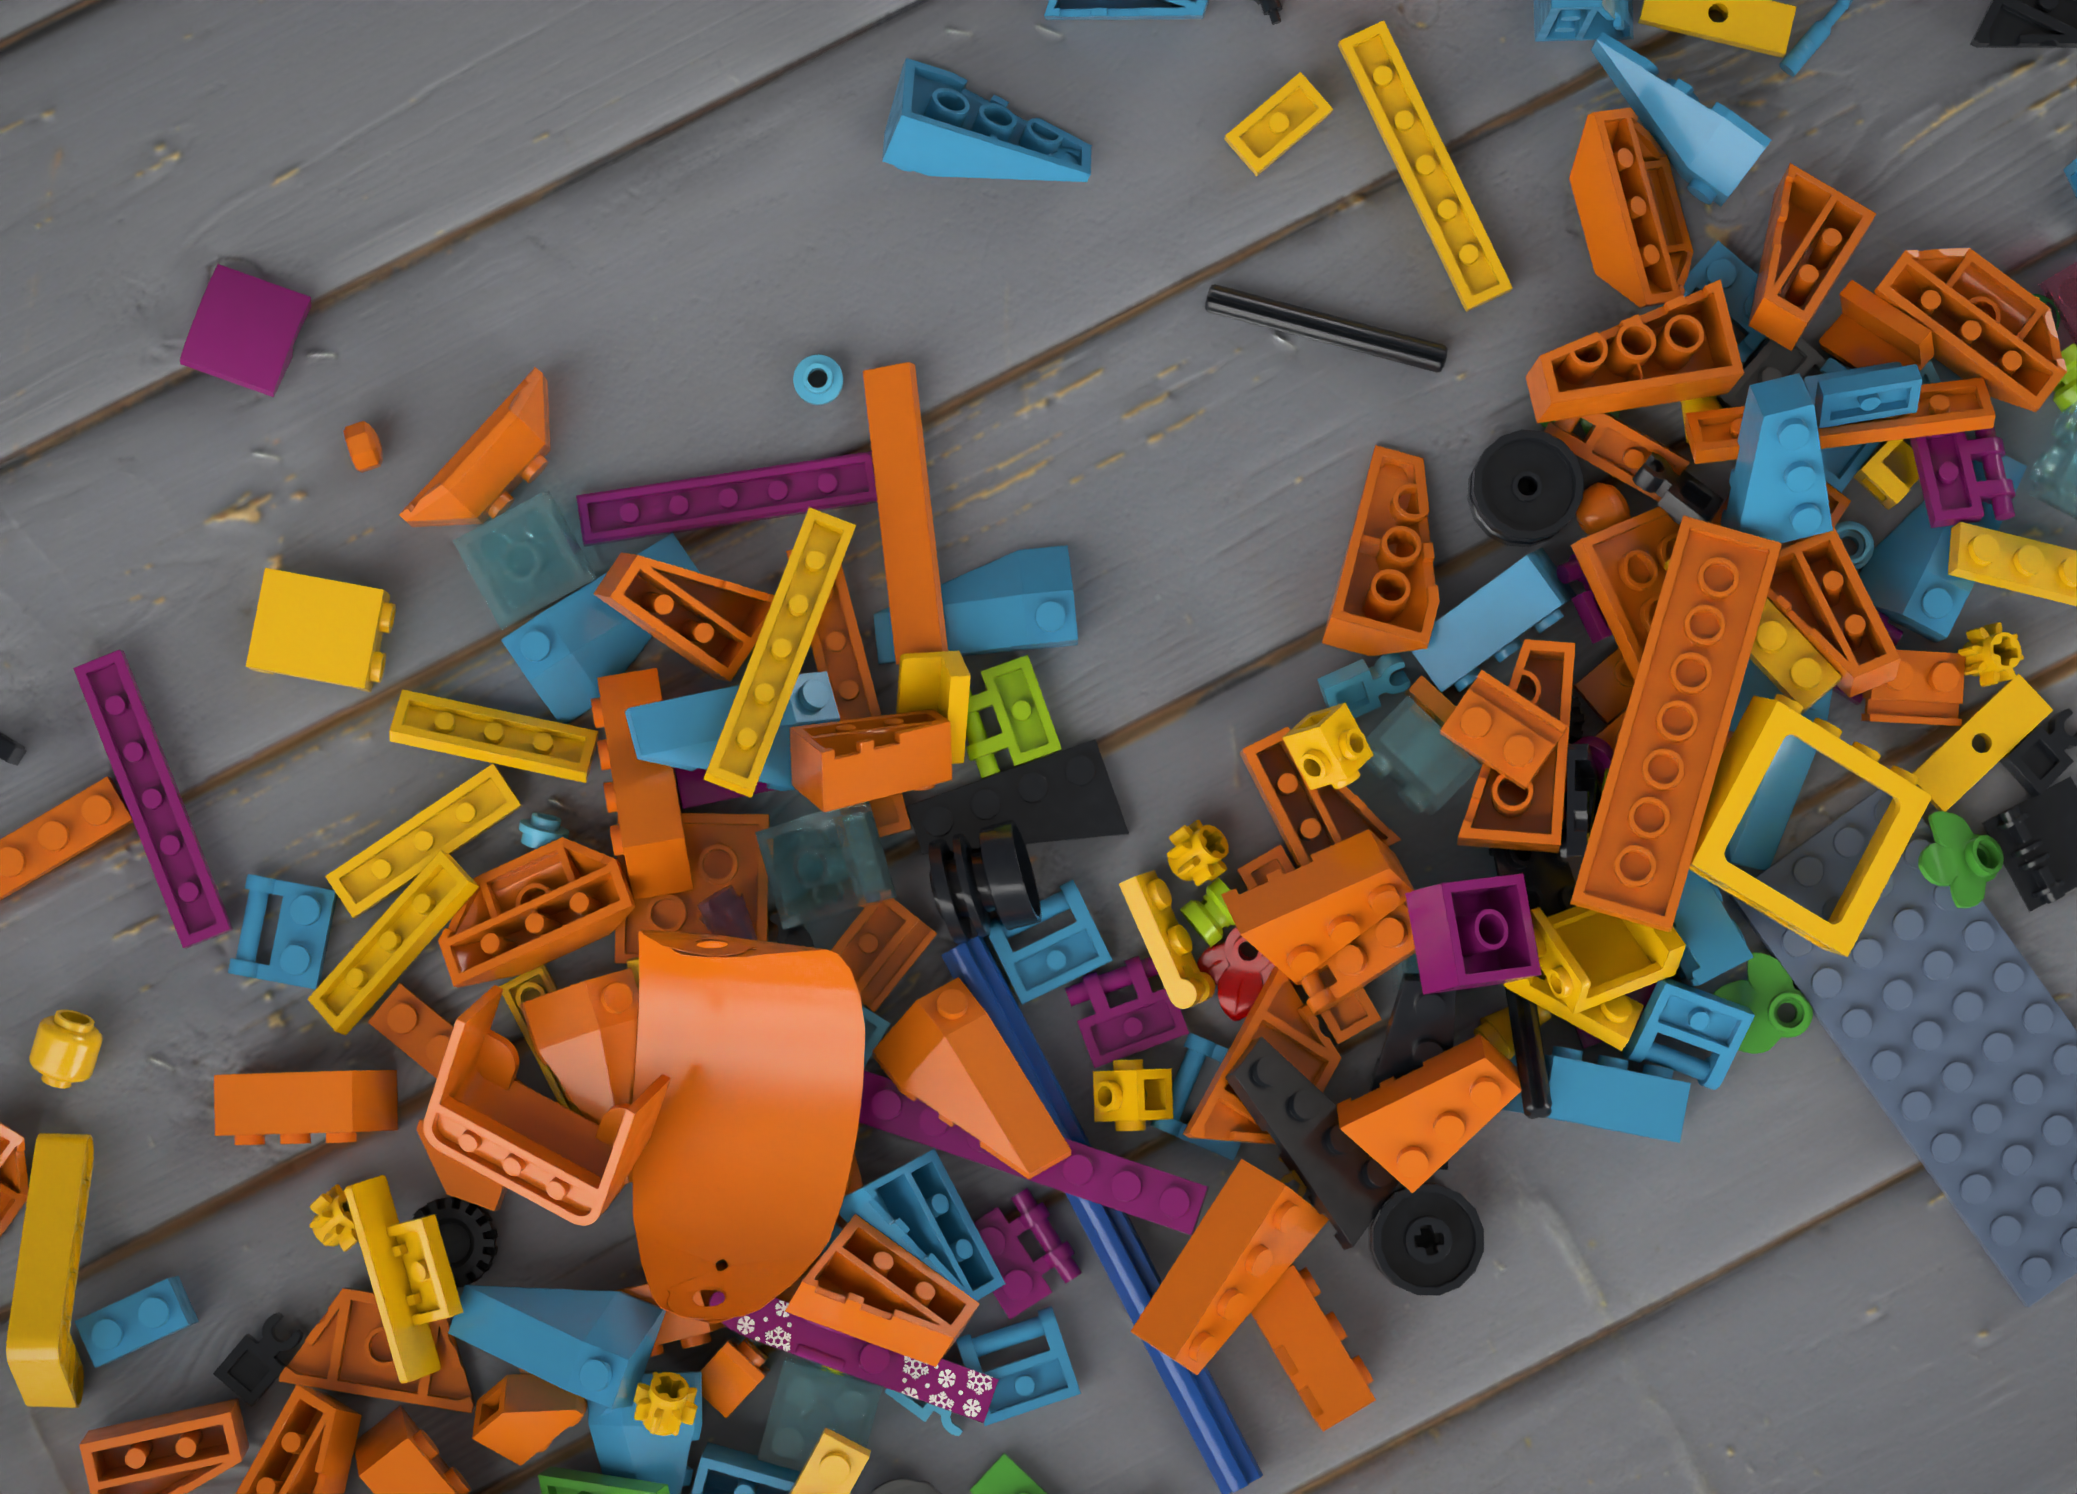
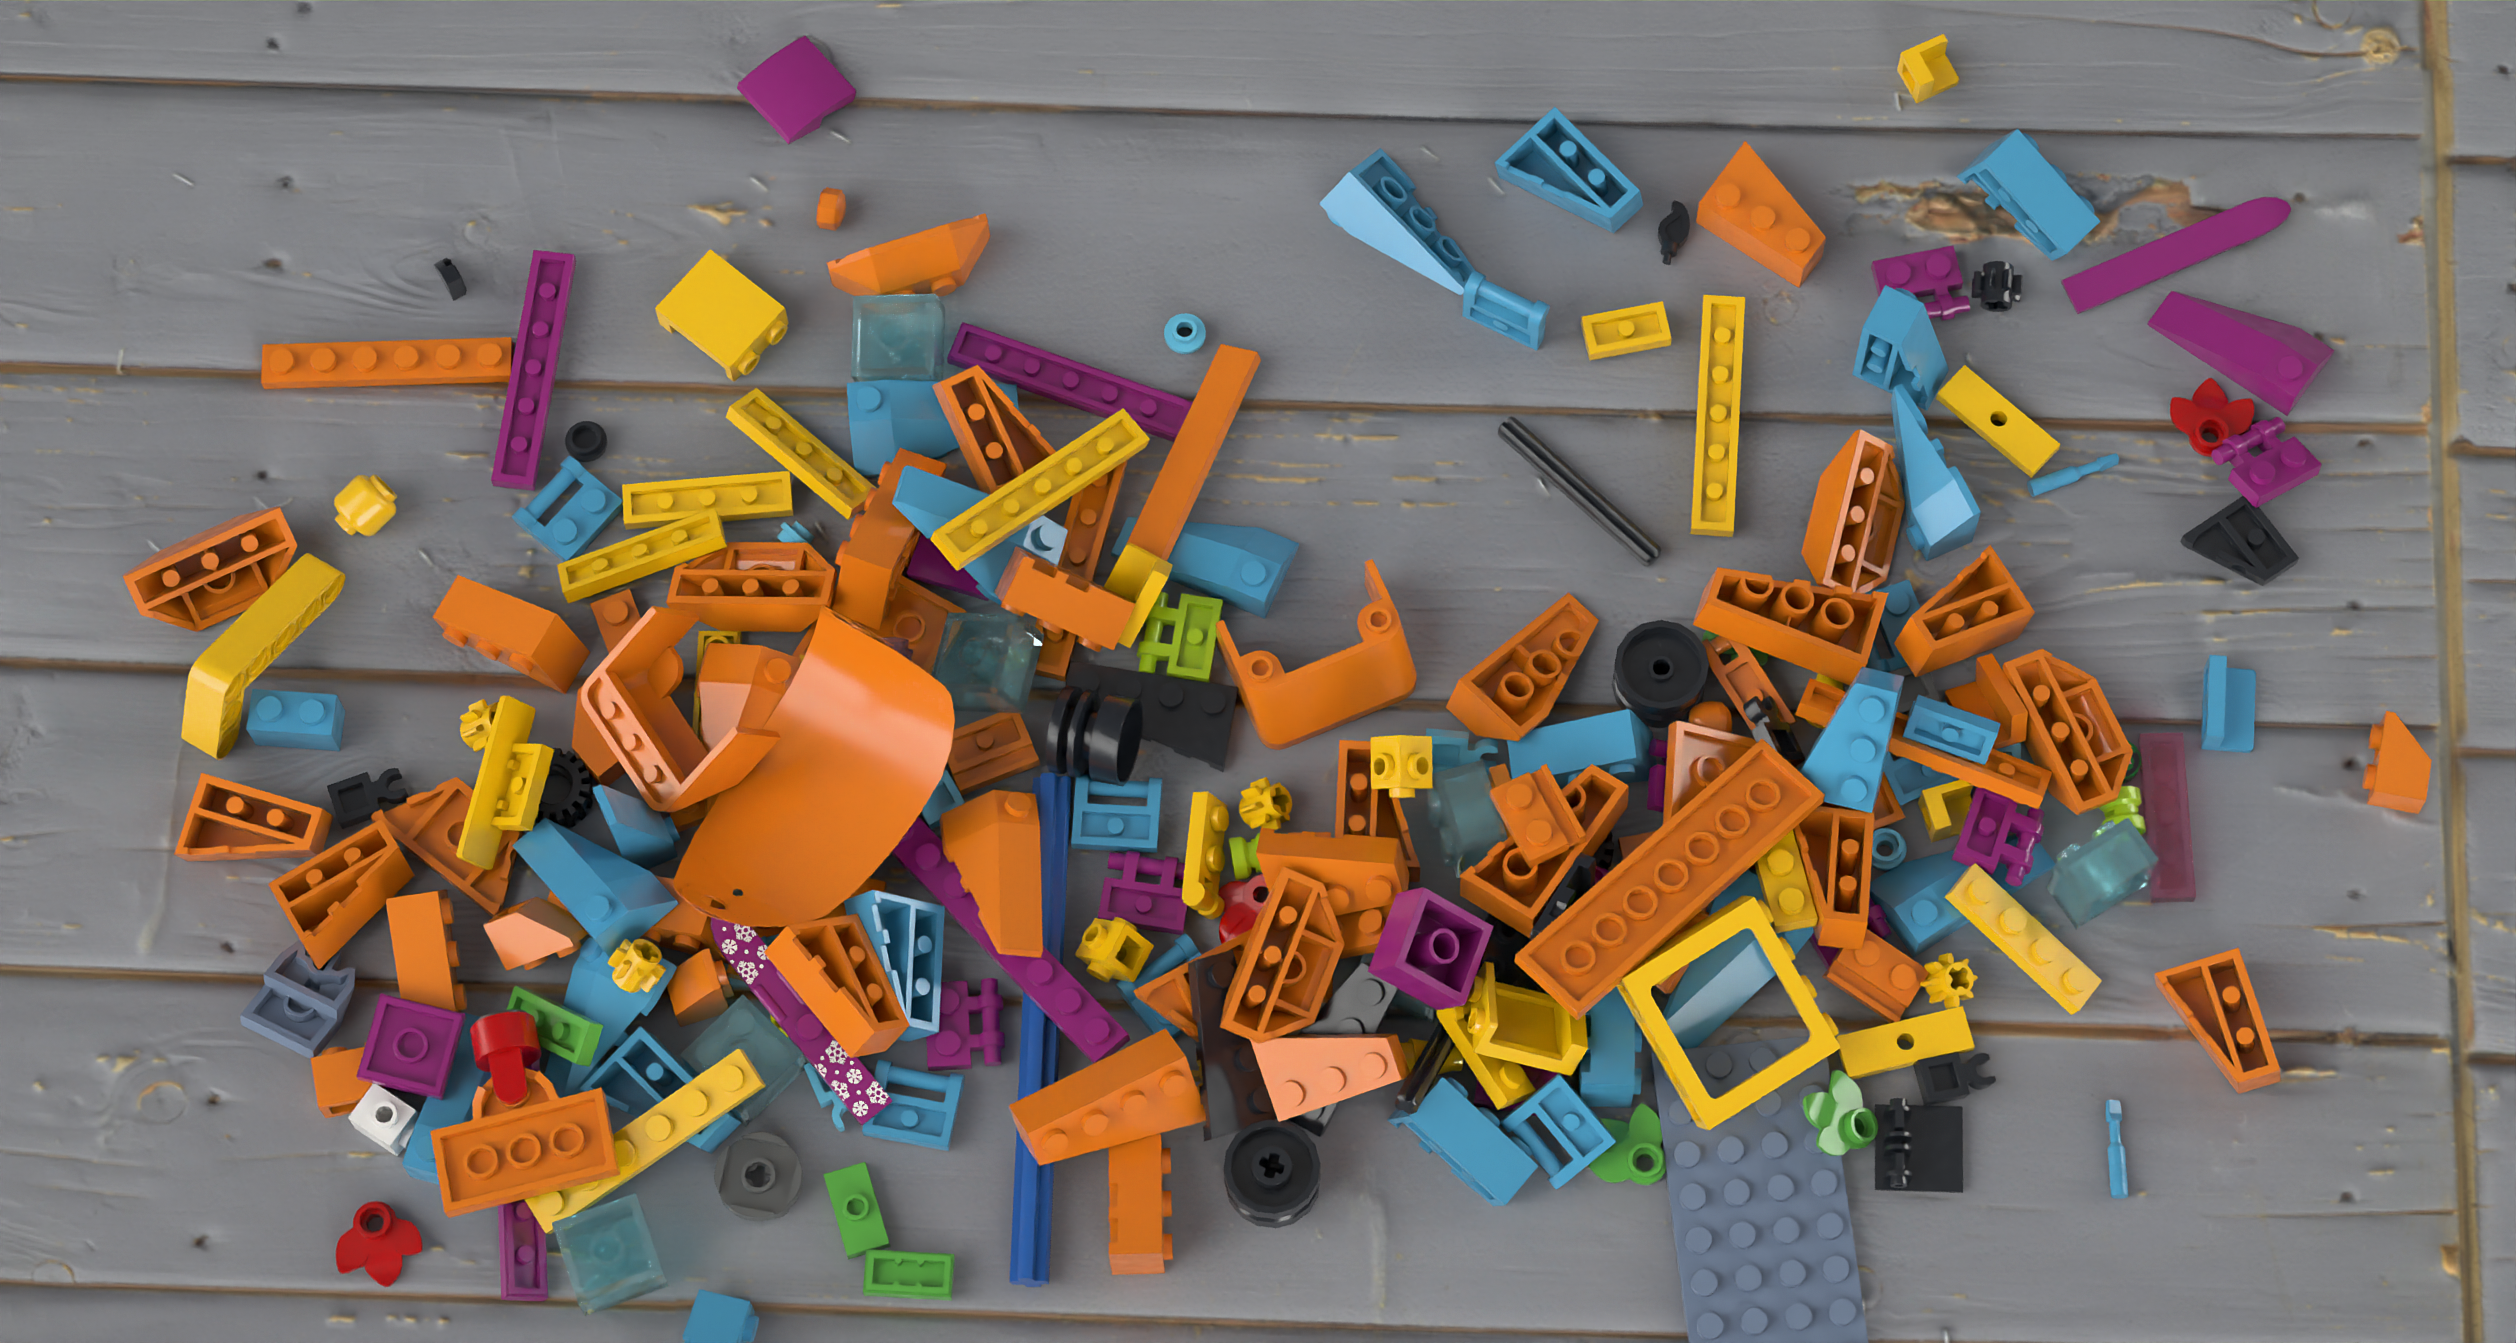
camera: 35 degrees right, 15 degrees down
none -> black plate [565,421,608,462]
none -> dark azure wedge [593,784,681,870]
none -> orange windscreen [1215,559,1417,750]
none -> orange wedge [1220,867,1345,1044]
none -> dark azure plate [1462,270,1550,351]

